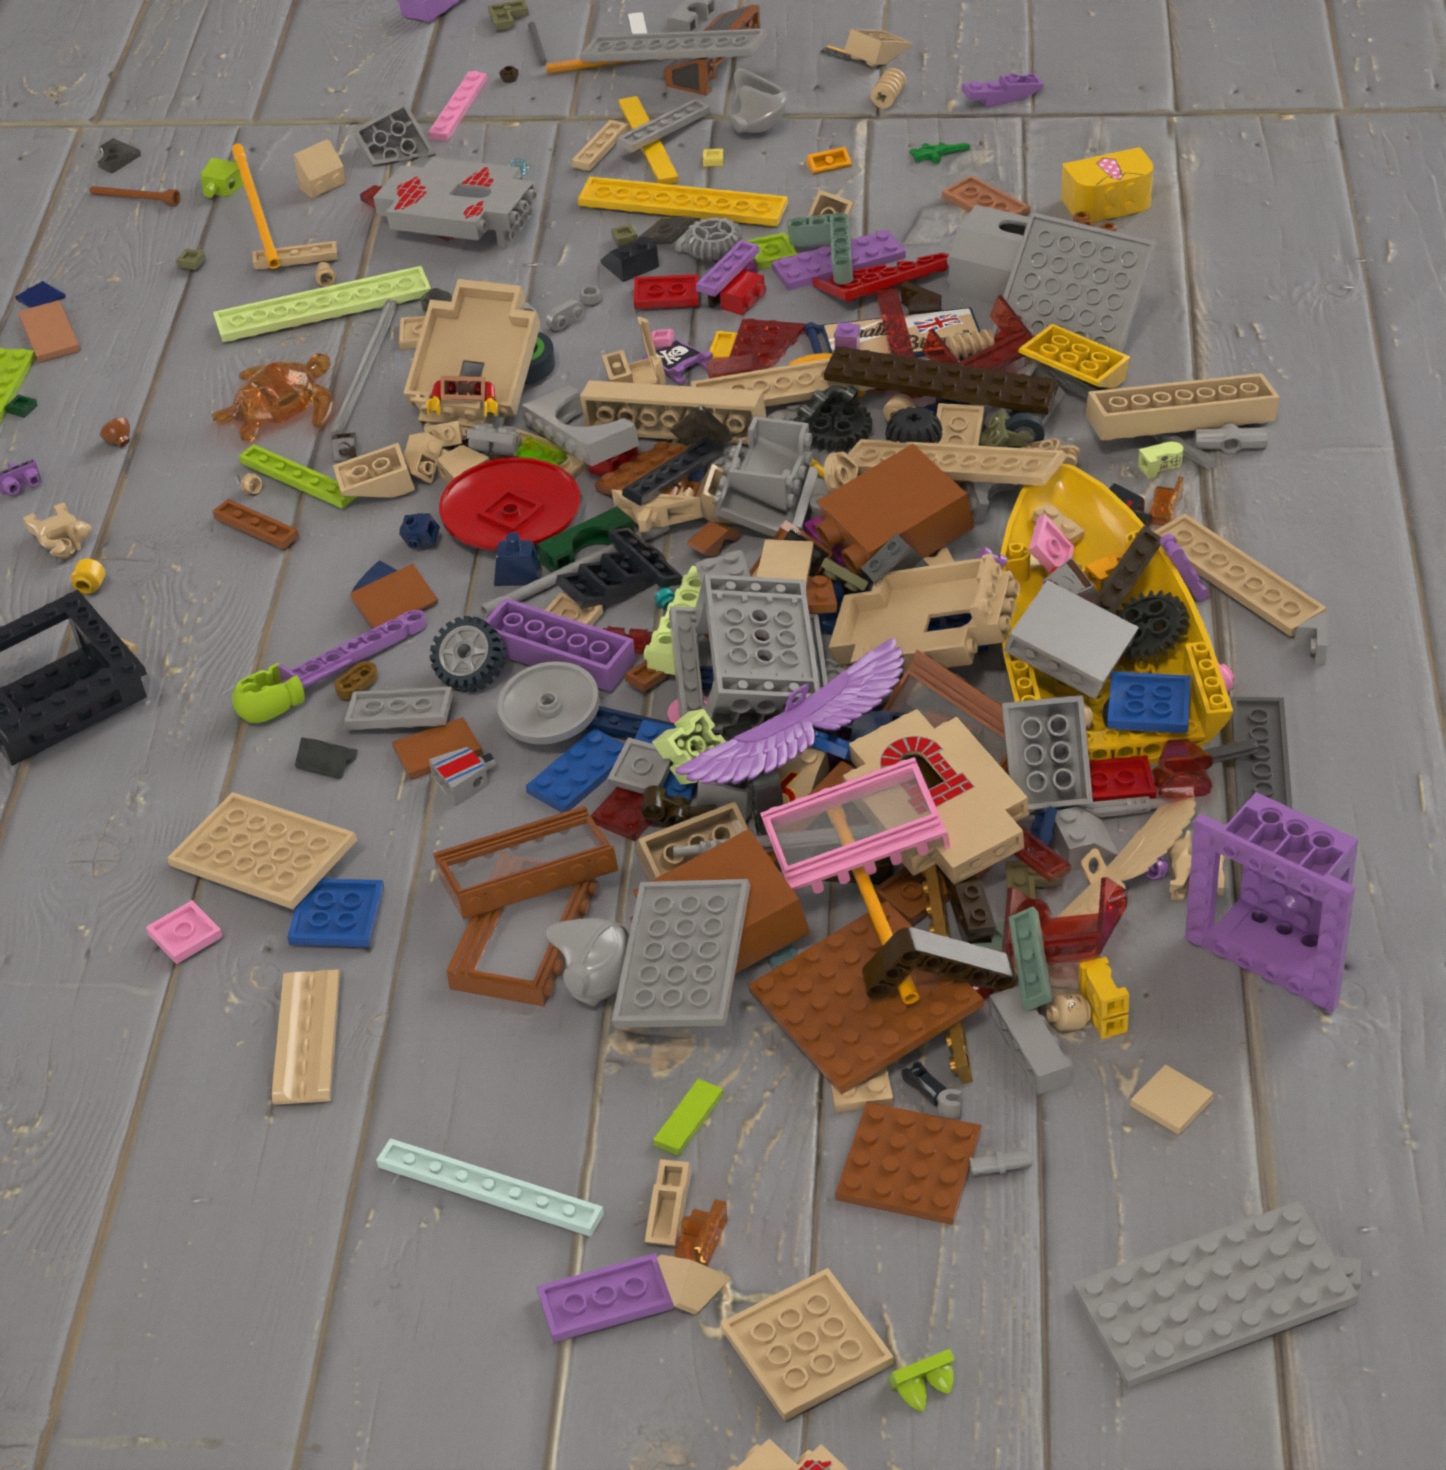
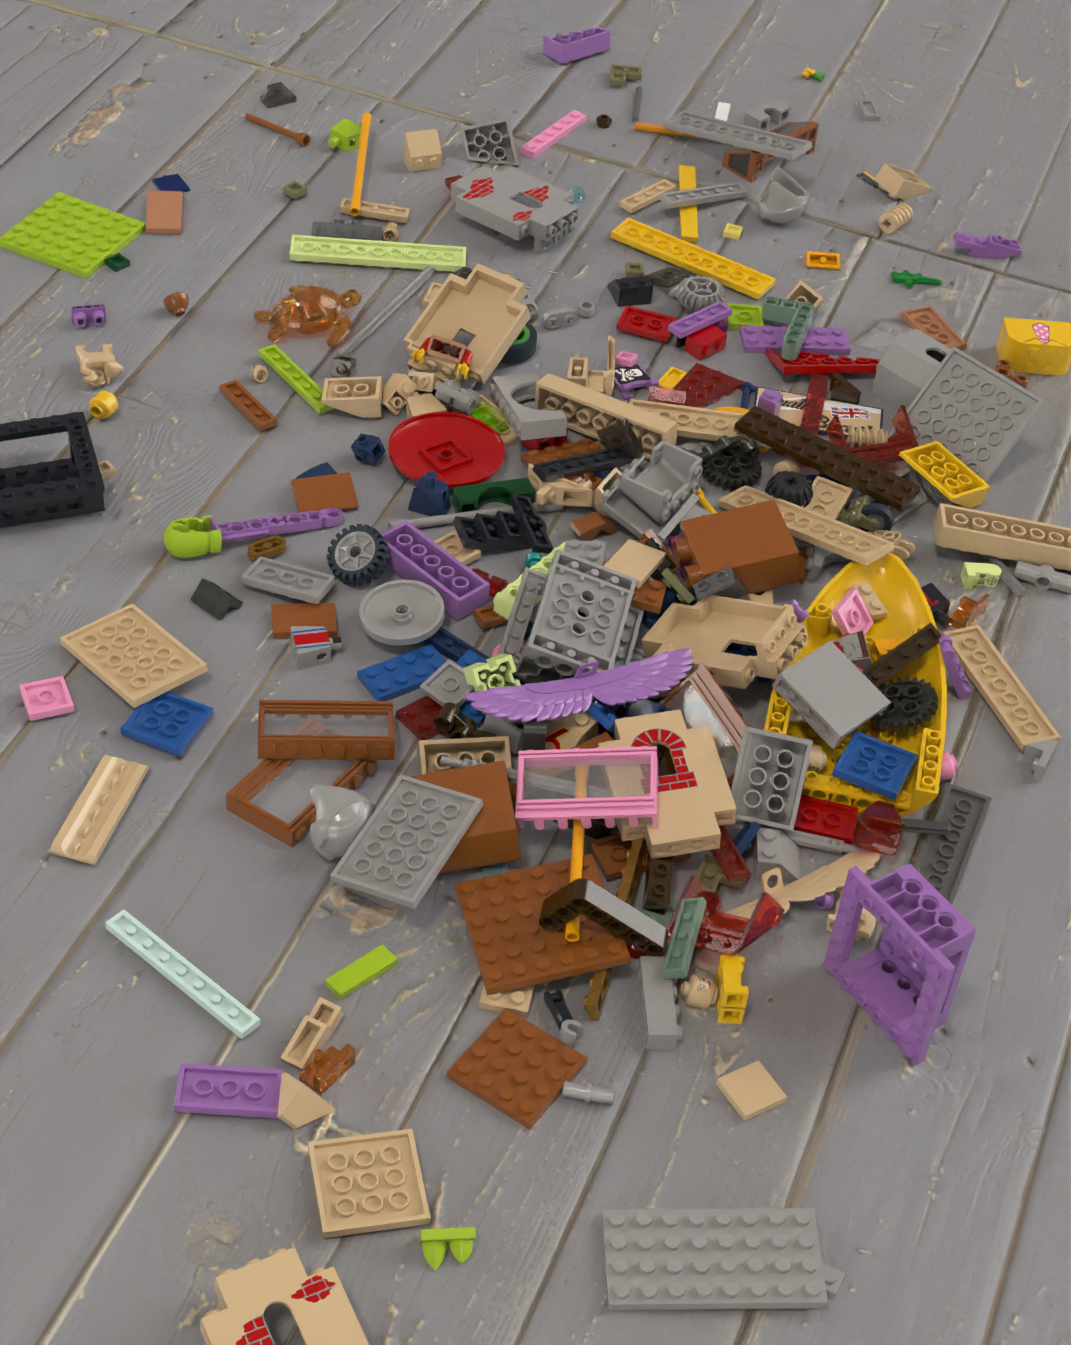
camera: 10 degrees right, 0 degrees up
tan tile [824,452,859,493] -> none
none -> dark grey bracket [312,219,382,241]

